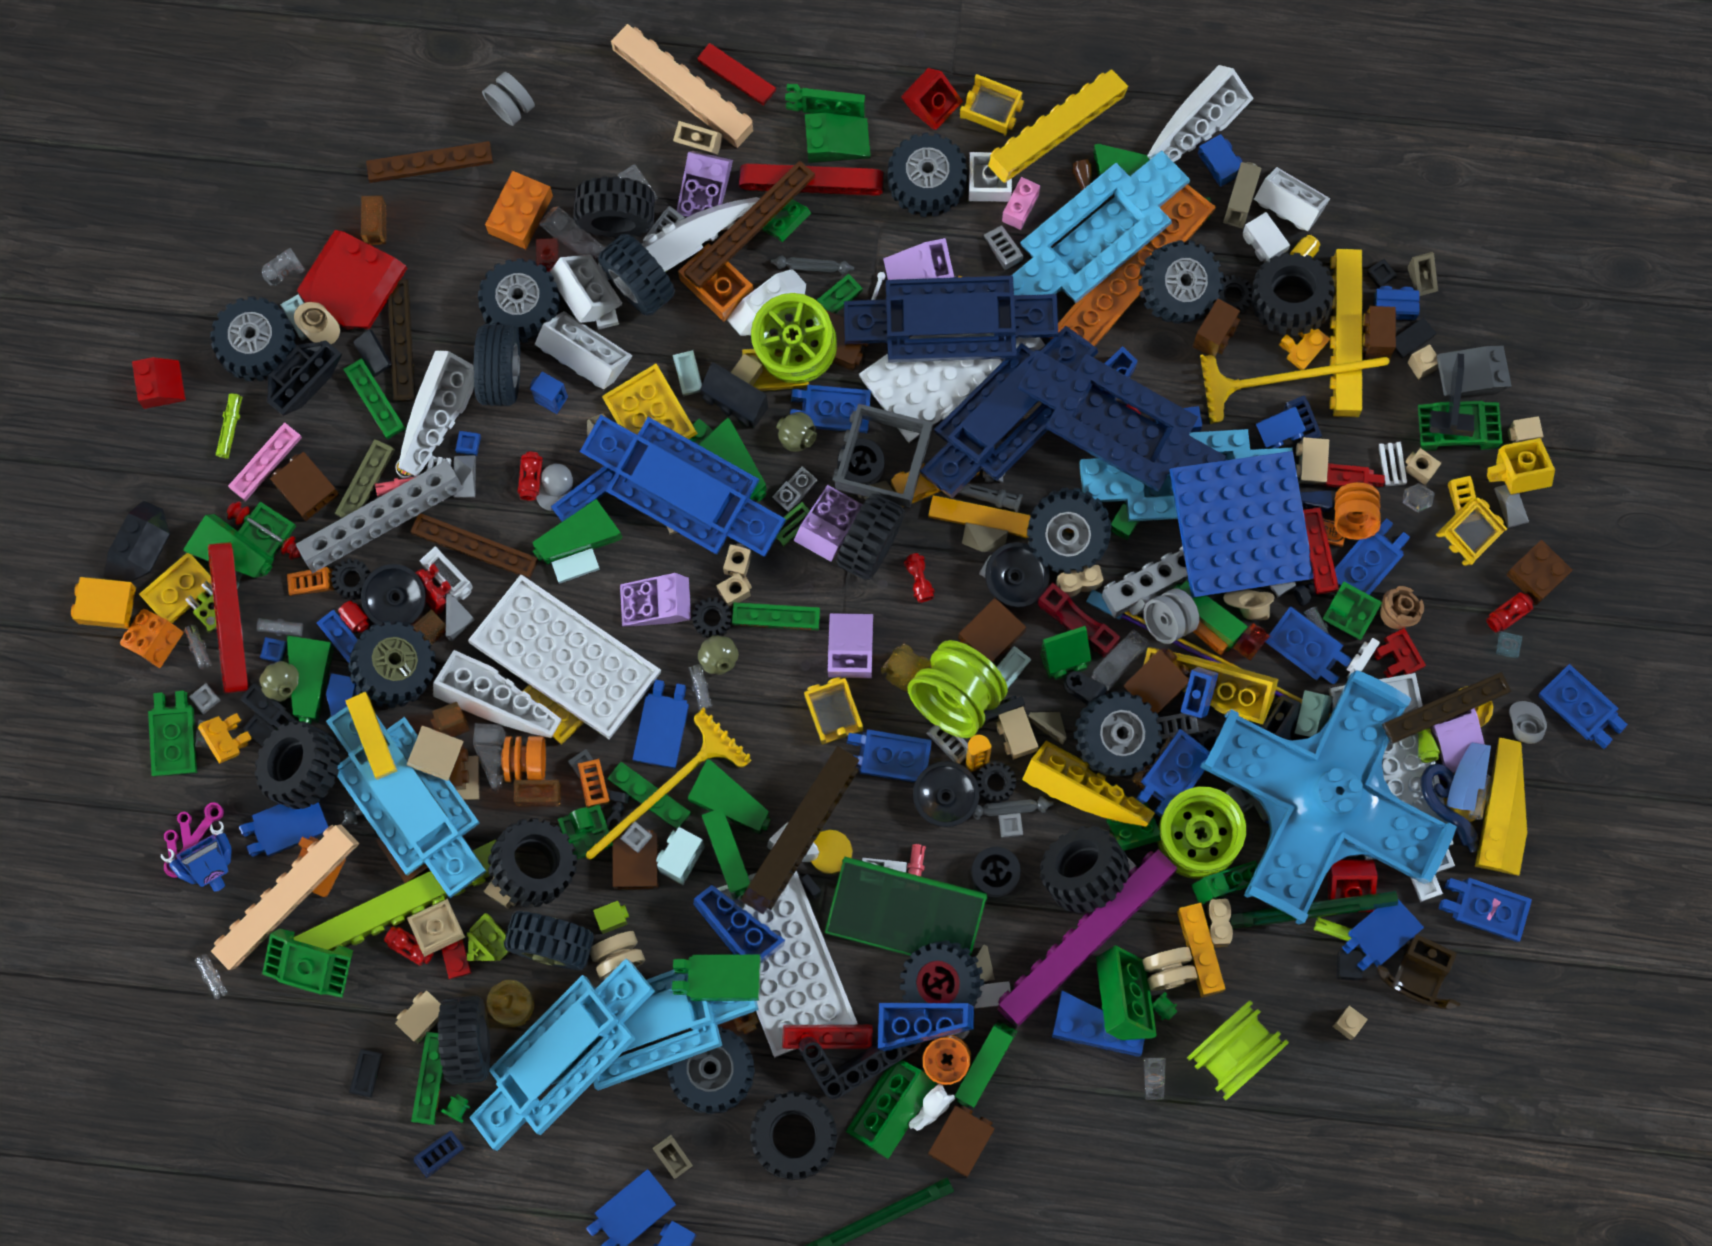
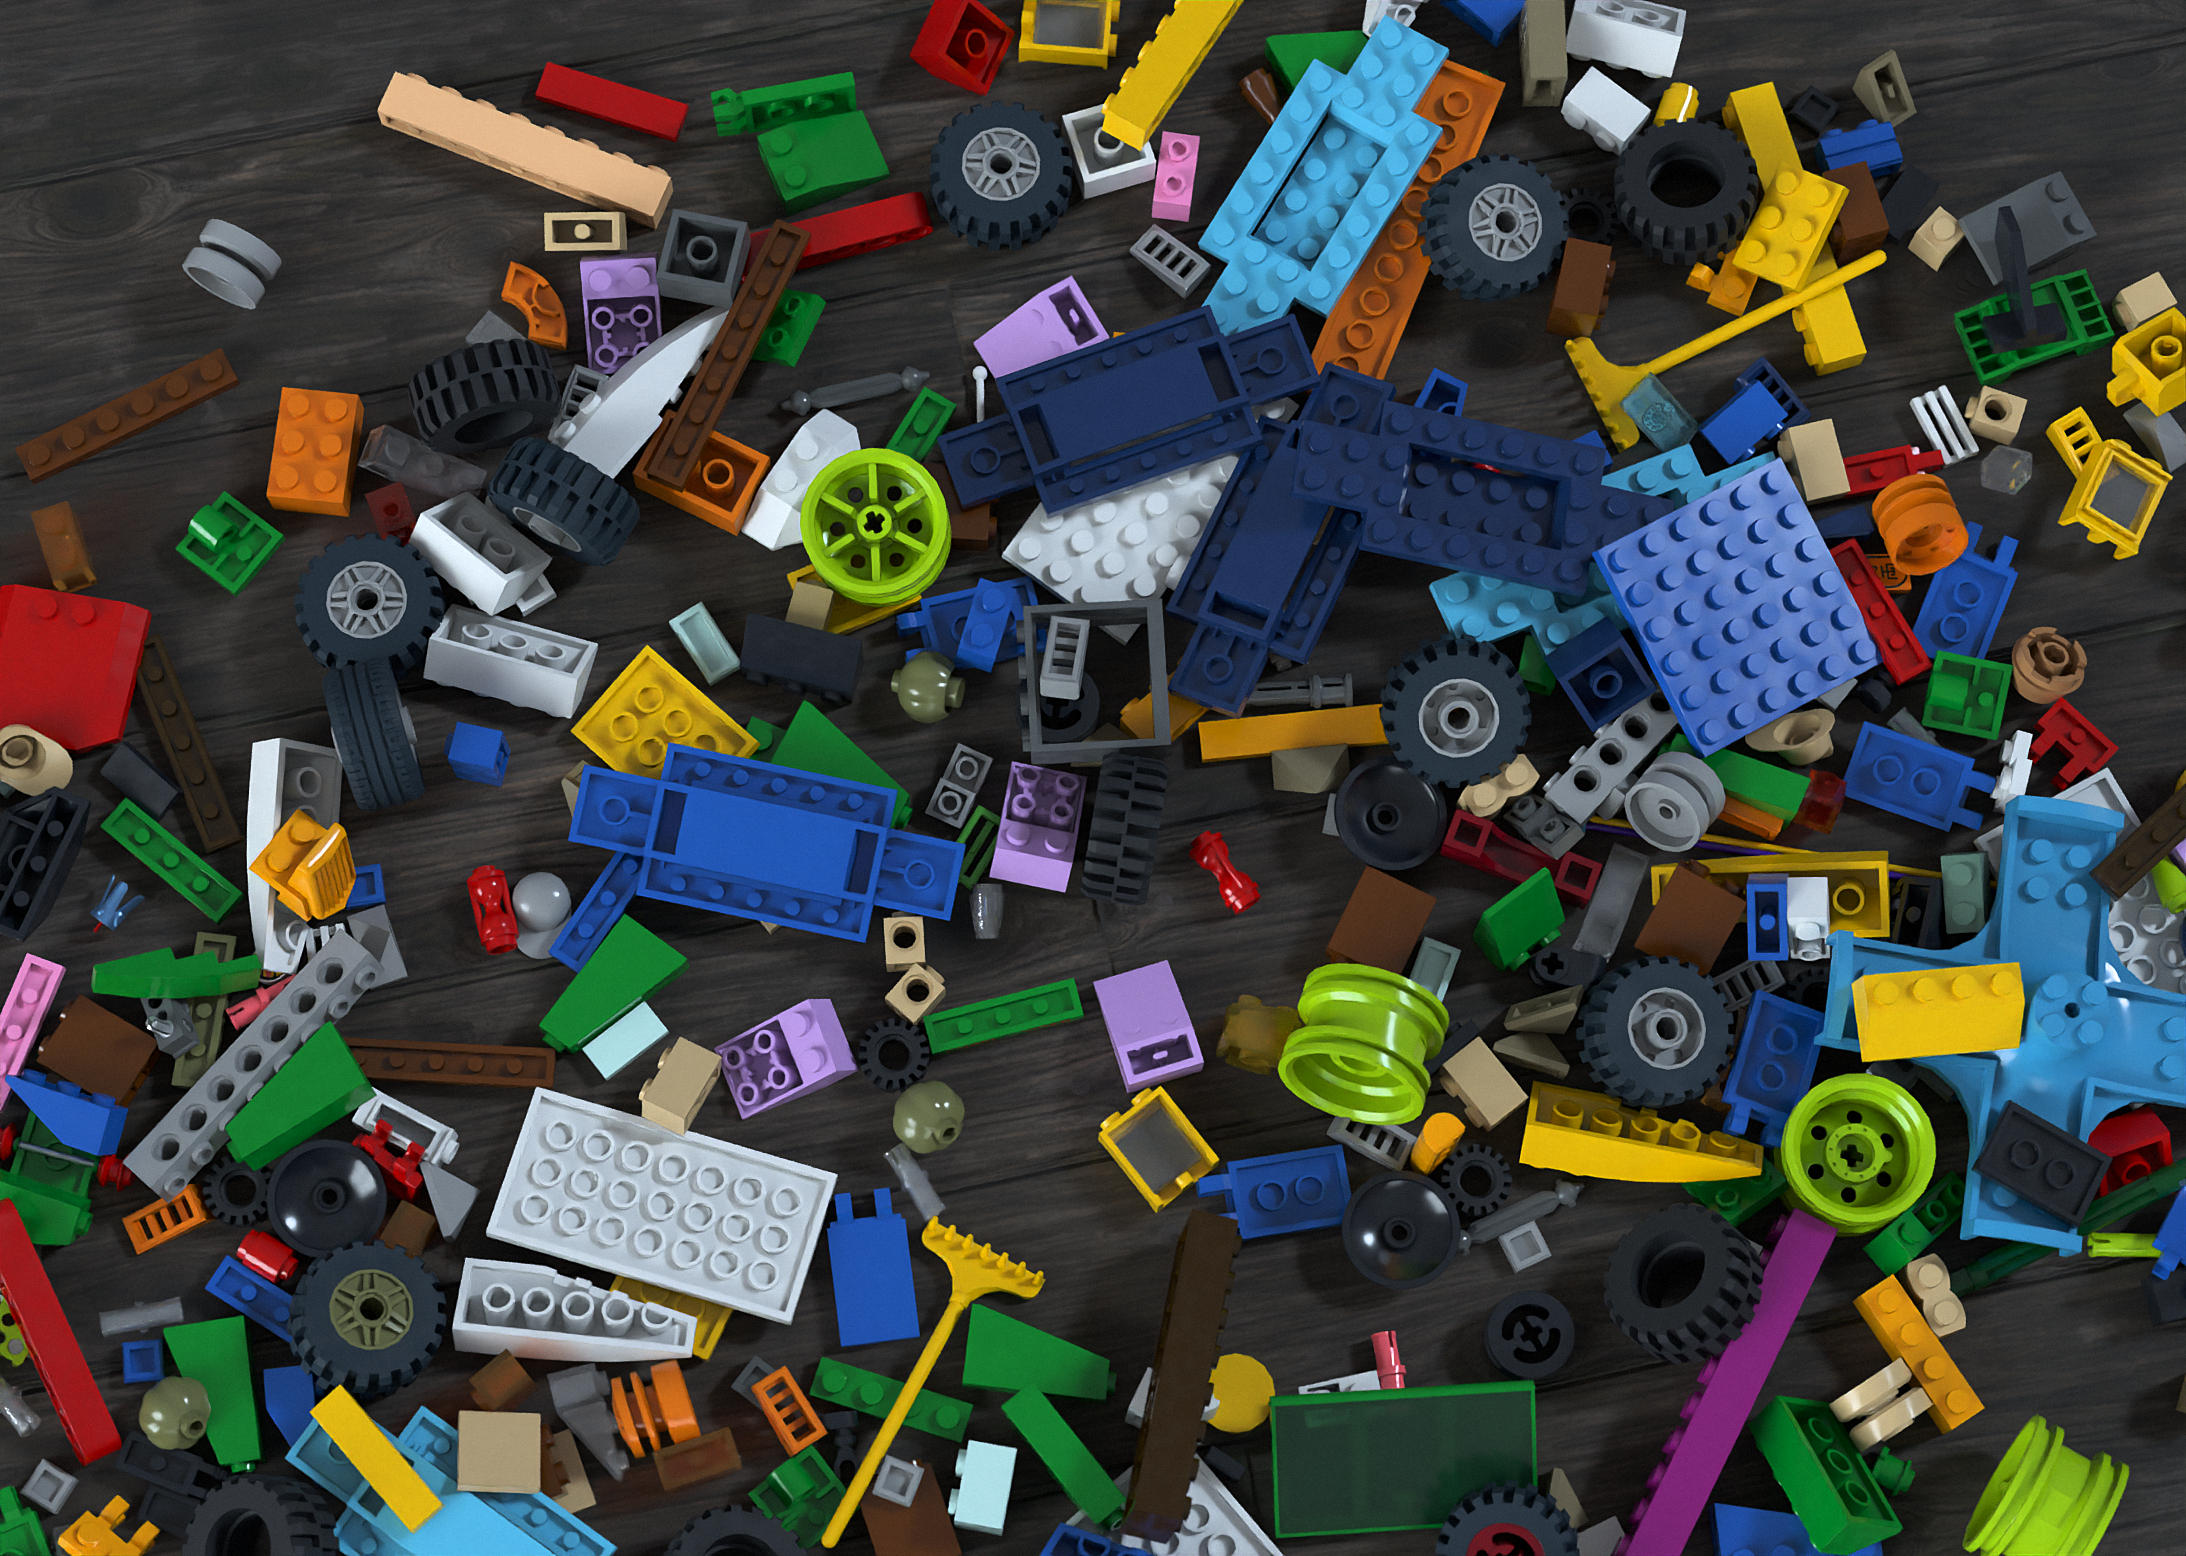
camera: 25 degrees left, 0 degrees up
none -> blue slope [5,1069,128,1156]
none -> flat silver piece [90,874,145,932]
none -> green slope [91,947,262,999]
none -> dark grey piece [140,951,200,1059]
none -> green plate [175,491,286,597]
none -> green slope [225,1021,377,1172]
none -> light orange piece [249,808,356,922]
none -> orange tile [501,261,568,351]
none -> tan brick [639,1037,722,1136]
none -> dark grey brick [656,209,751,309]
none -> blue brick [954,578,1017,673]
none -> clear cone [968,884,1007,939]
none -> light grey slope [1040,616,1090,700]
none -> dark grey slope [1503,792,1585,860]
none -> dark tan slope [1504,984,1585,1034]
none -> dark blue brick [1543,615,1657,732]
none -> clear light blue slope [1619,372,1700,453]
none -> yellow plate [1732,161,1850,293]
none -> white slope [1787,877,1830,961]
none -> yellow slope [1851,962,2025,1062]
none -> black tile [1971,1100,2113,1229]

